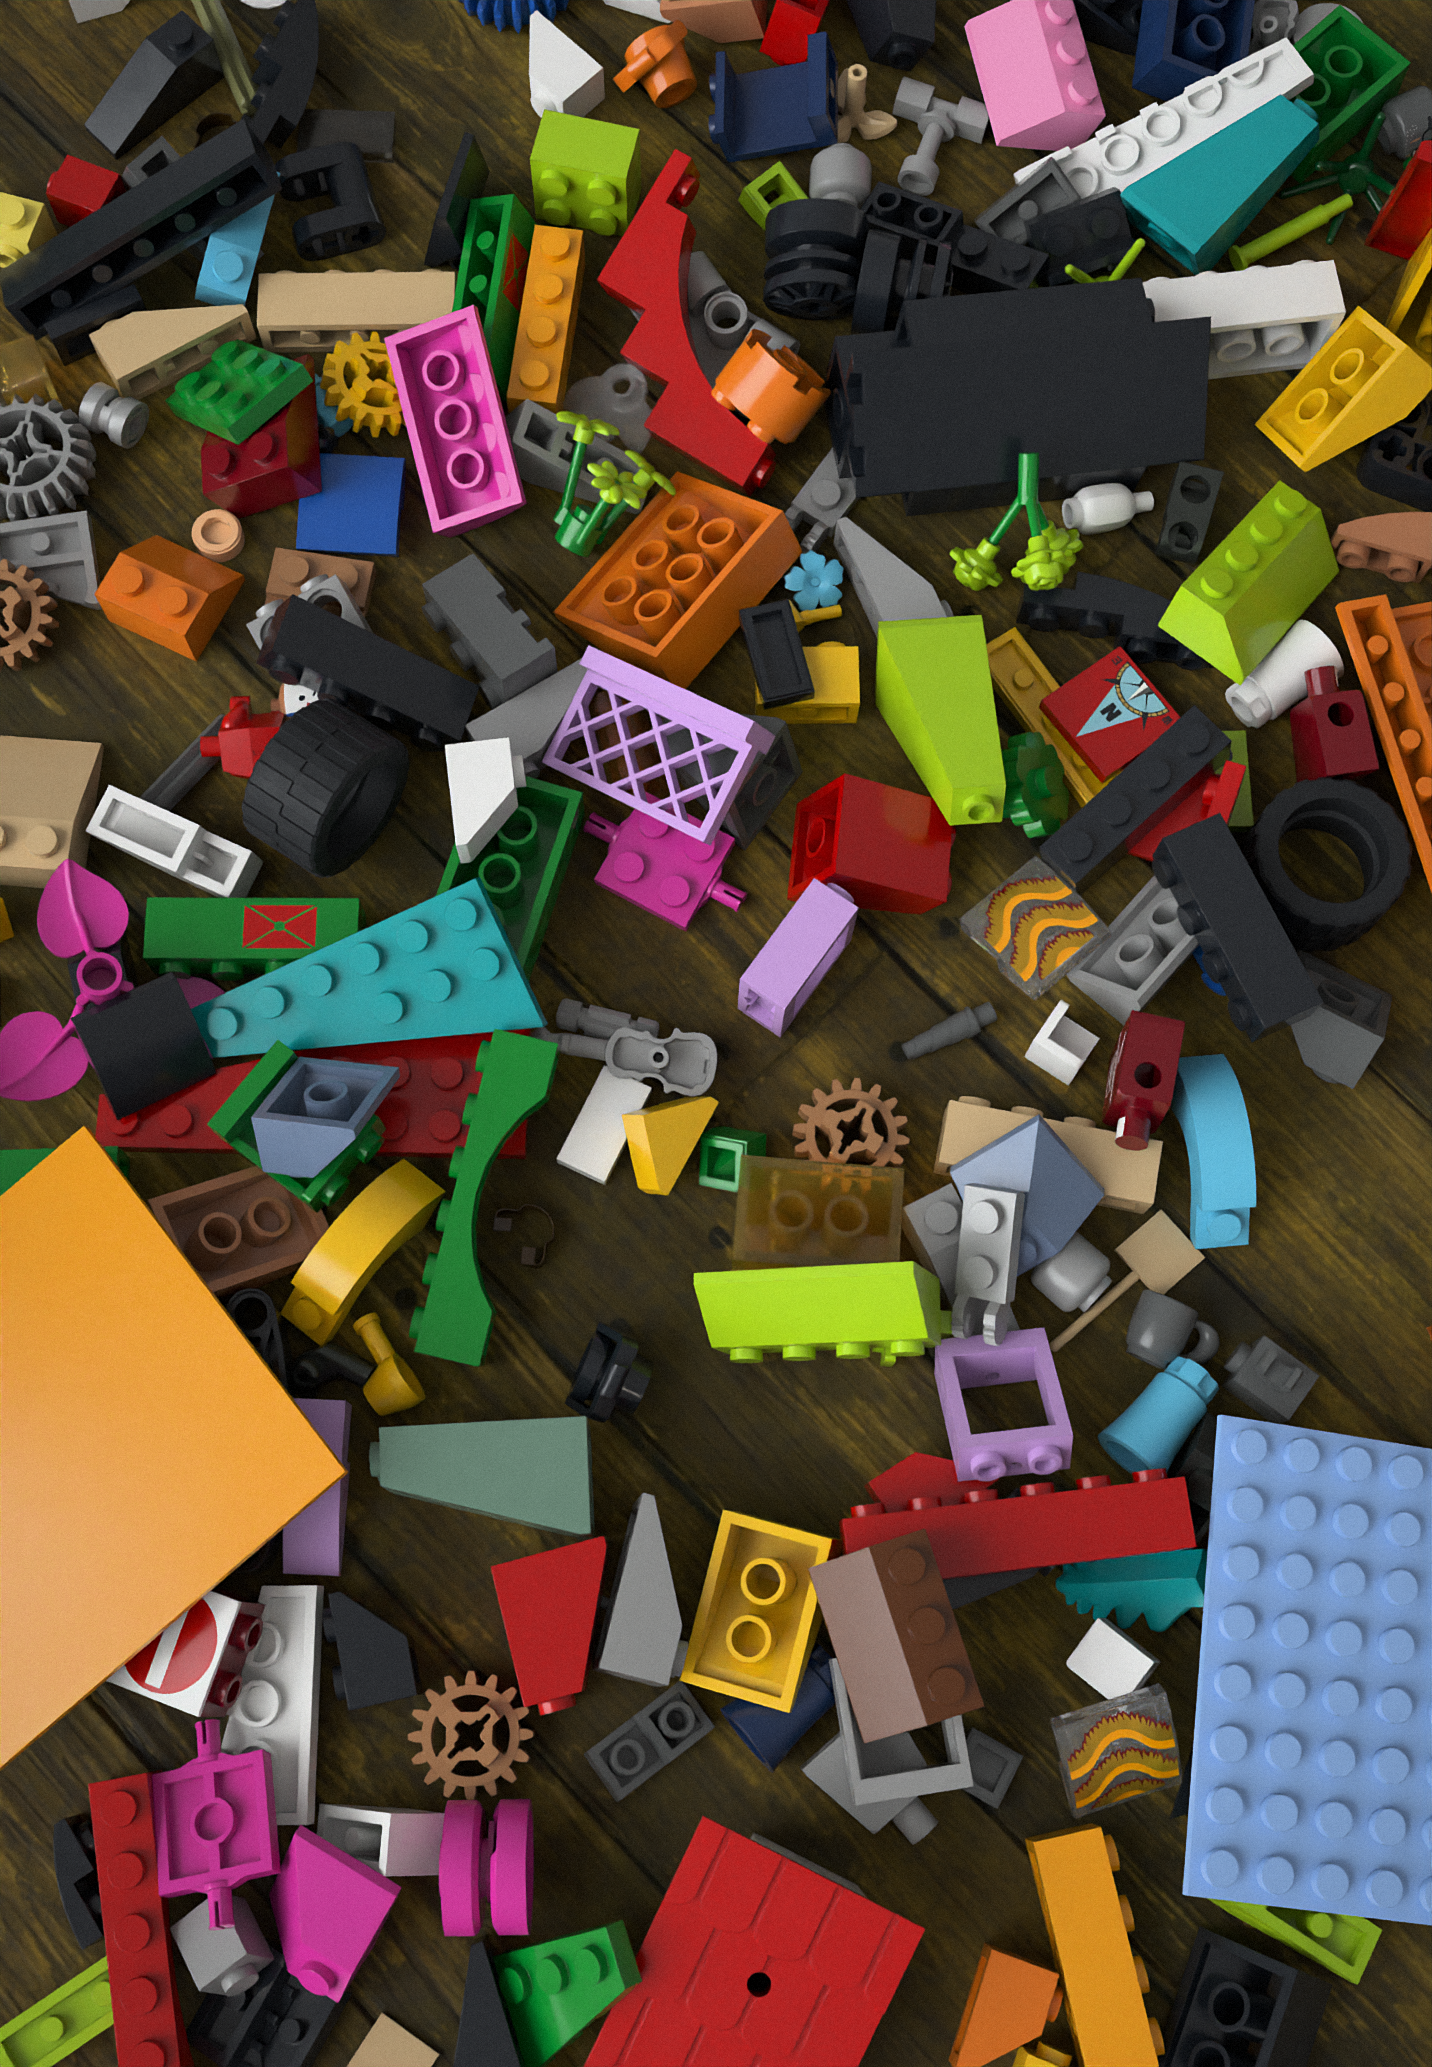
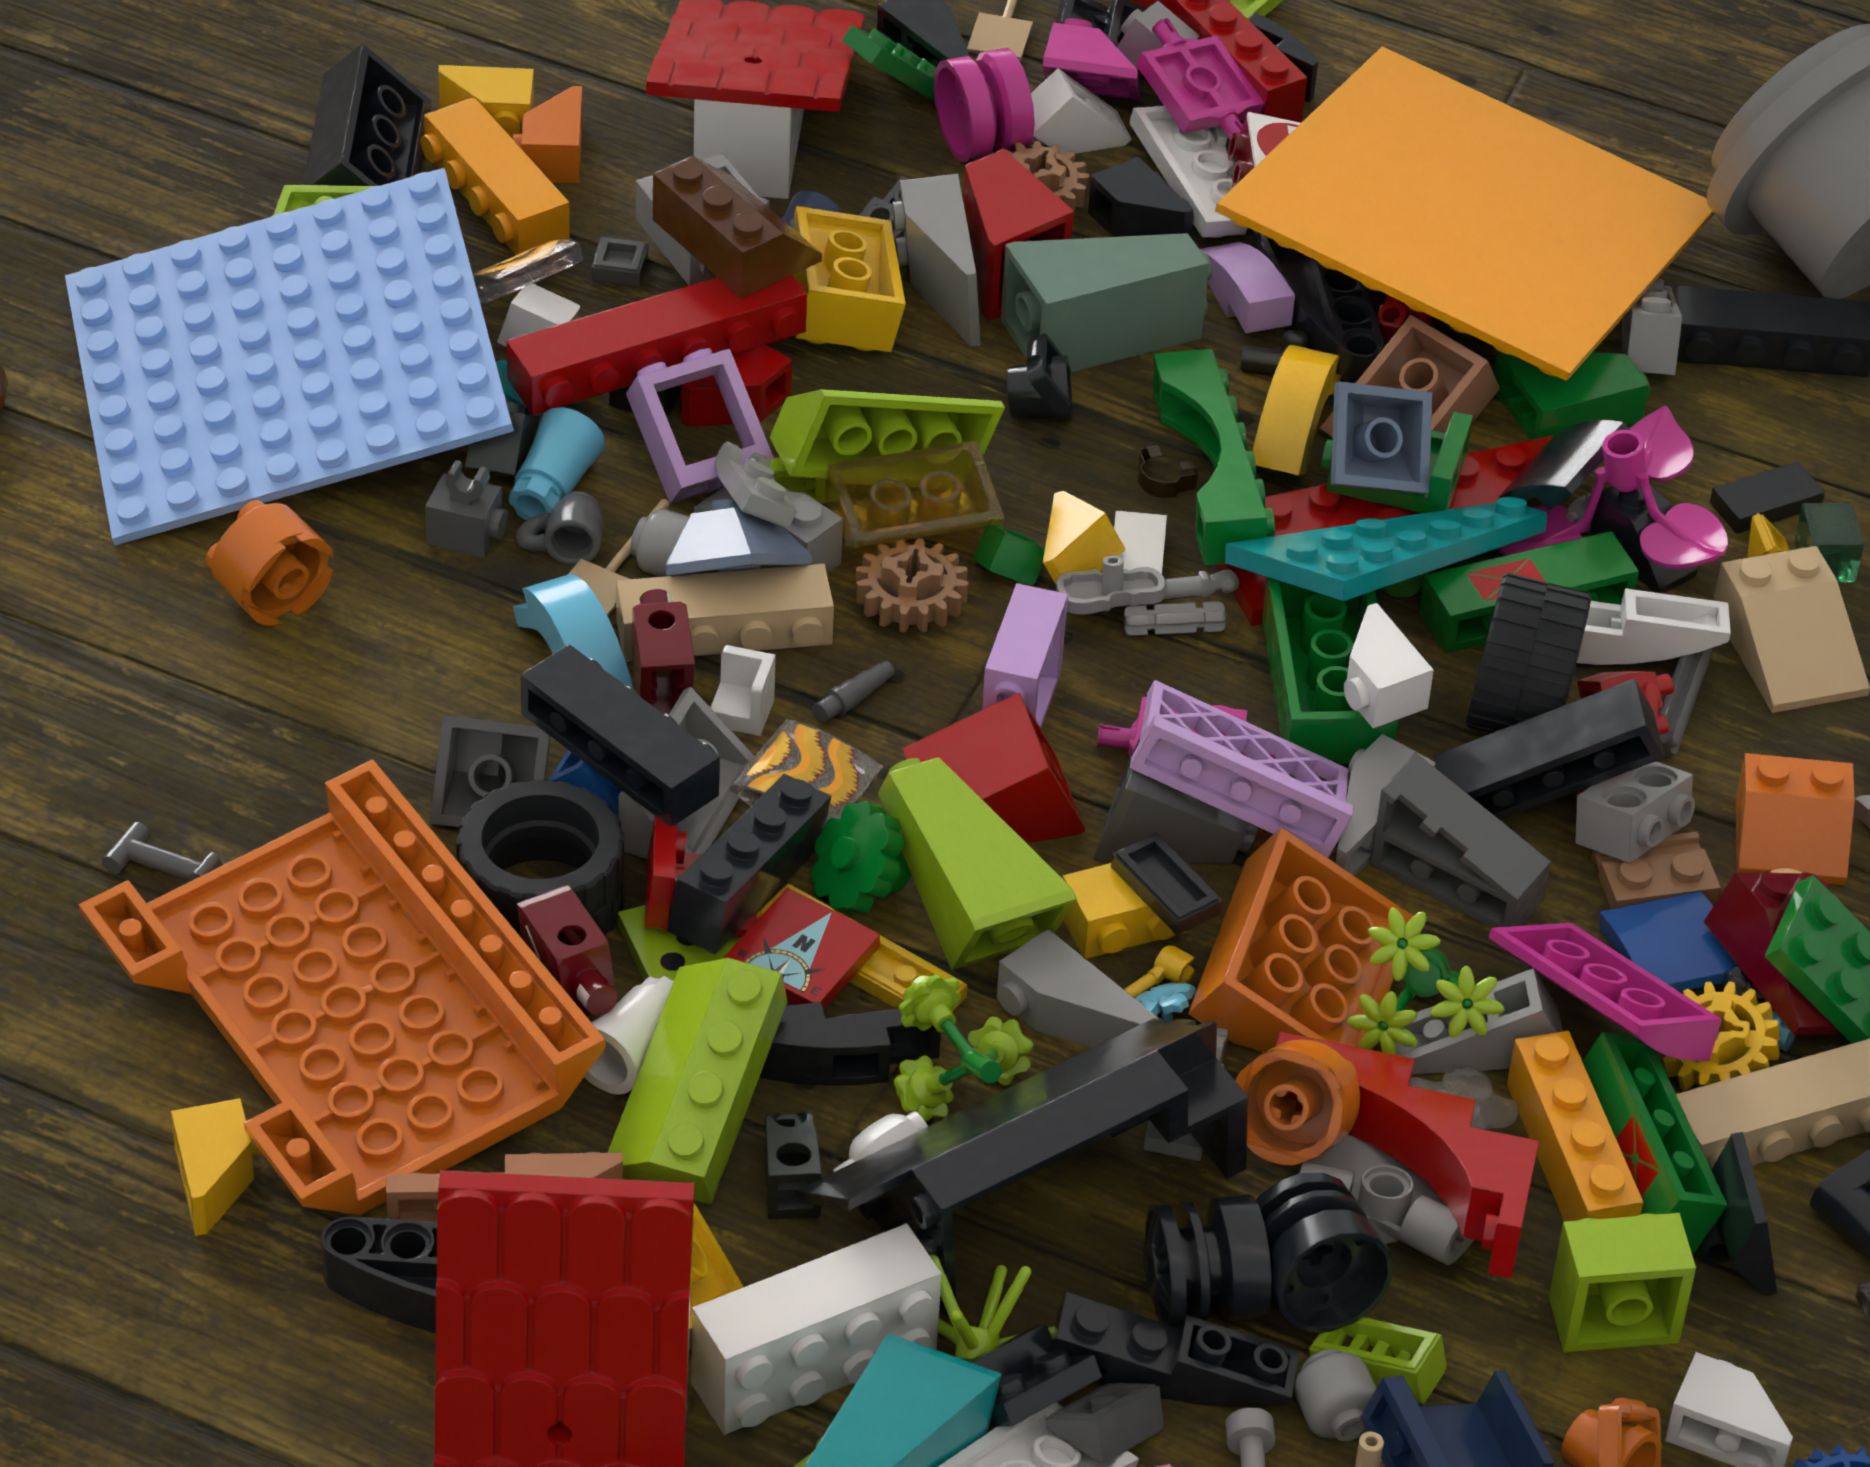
camera: 160 degrees right, 30 degrees down
yellow bar [353,1312,425,1416] -> none

